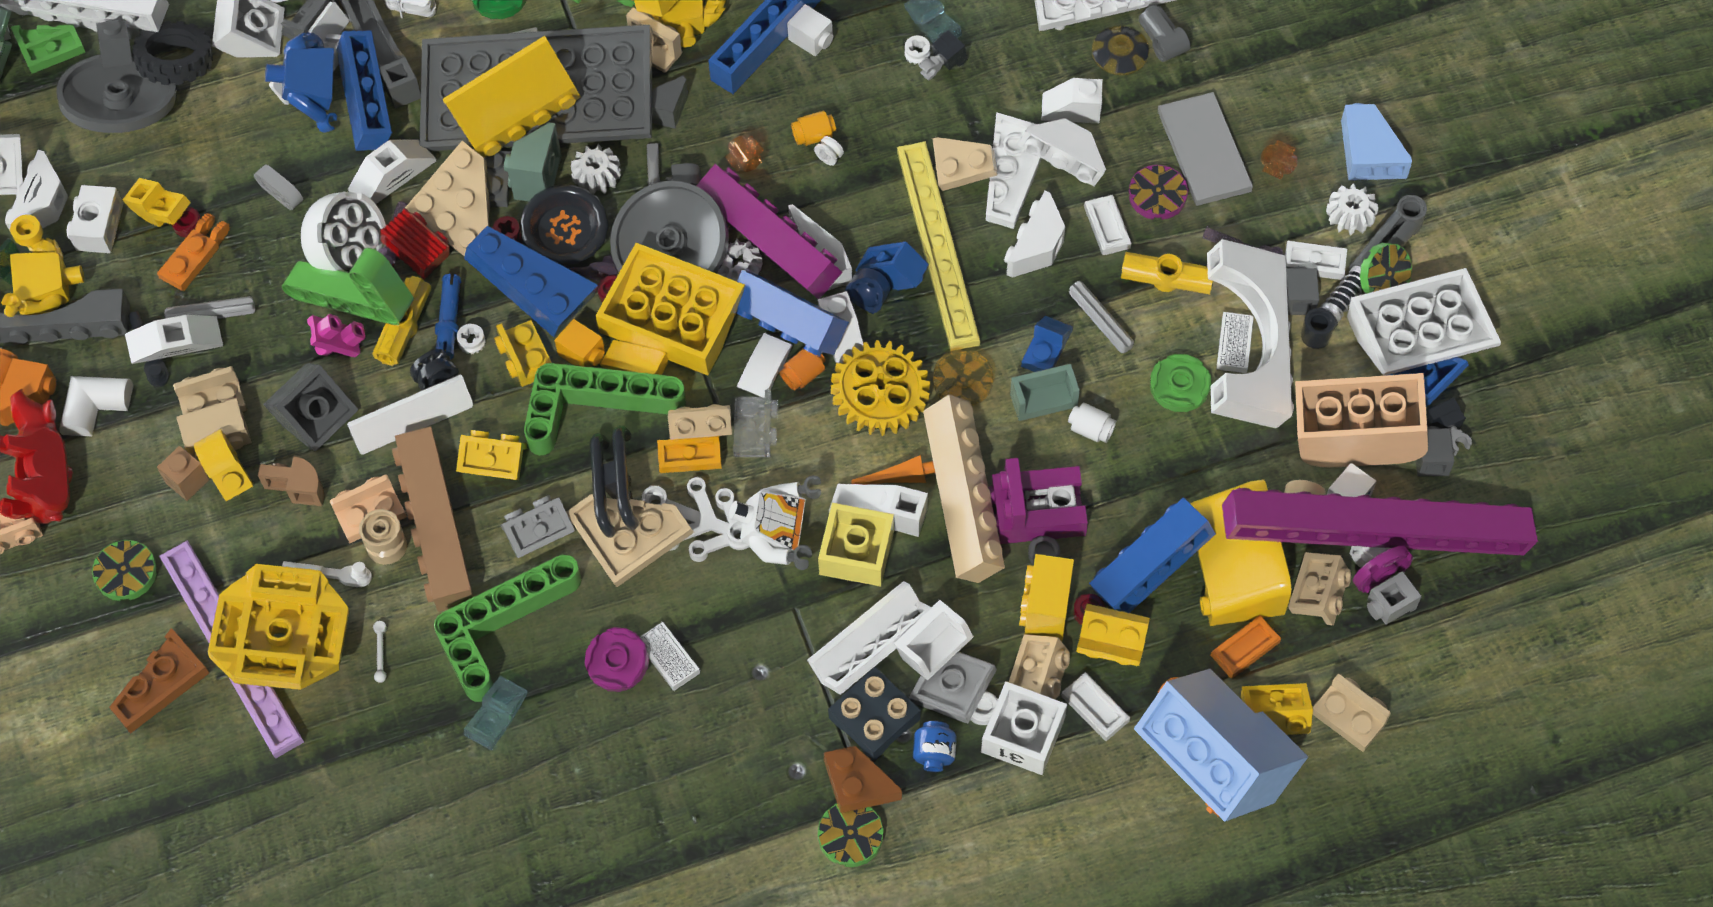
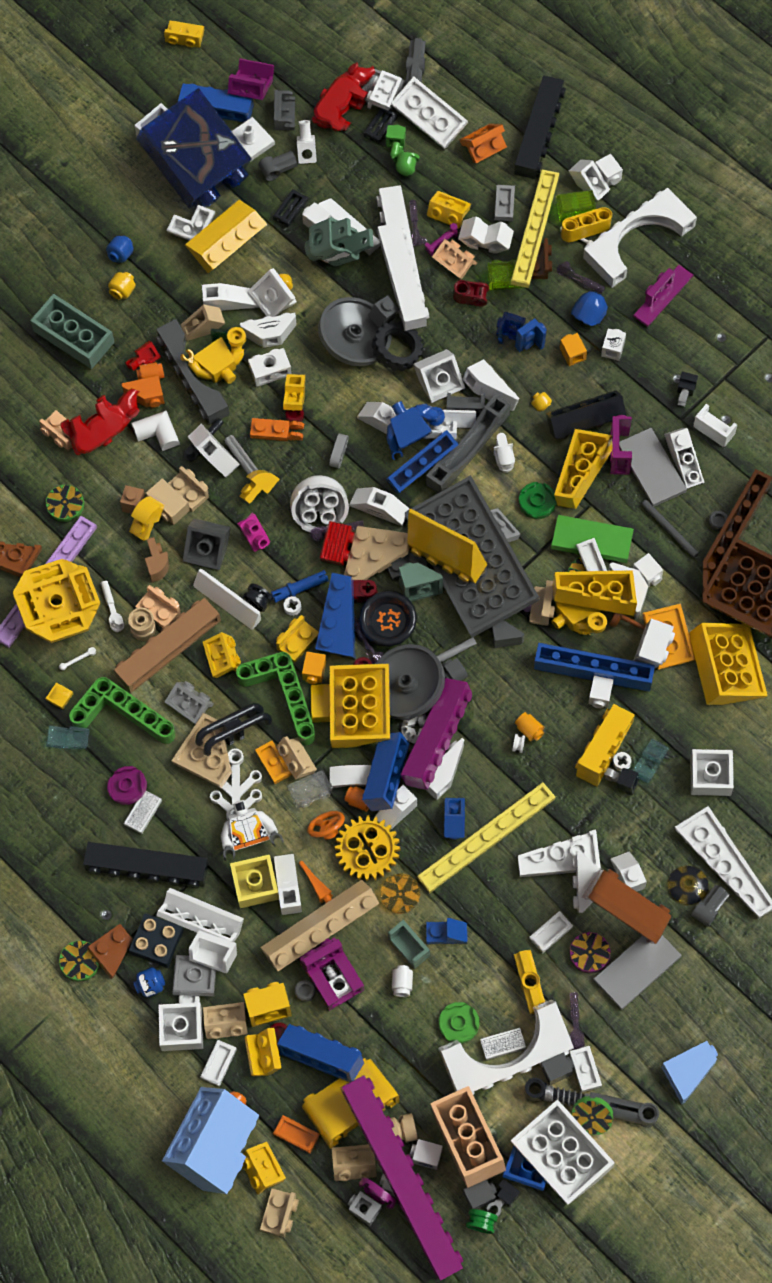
camera: 65 degrees right, 5 degrees up
bright green wing [11,25,85,74] -> none
bright green beam [282,248,414,325] -> none
yellow piece [372,276,431,366] -> none
white gear [571,144,621,195] -> none
clear orange gear [725,136,764,172] -> none
dark blue piece [844,268,890,314] -> none
tan wing [932,137,998,191] -> none
white slope [1004,191,1065,277] -> none
light grey axle [1069,281,1134,354] -> none
clear orange gear [1261,140,1298,179] -> none
white gear [1326,183,1378,236] -> none
none -> yellow tile [46,683,73,710]
none -> black brick [83,842,208,888]
none -> yellow brick [240,470,280,504]
none -> orange piece [307,811,345,839]
none -> white slope [357,402,396,434]
none -> green wheel [465,1209,498,1234]
none -> yellow wedge [575,704,635,787]
none -> dark orange windscreen [582,869,672,944]

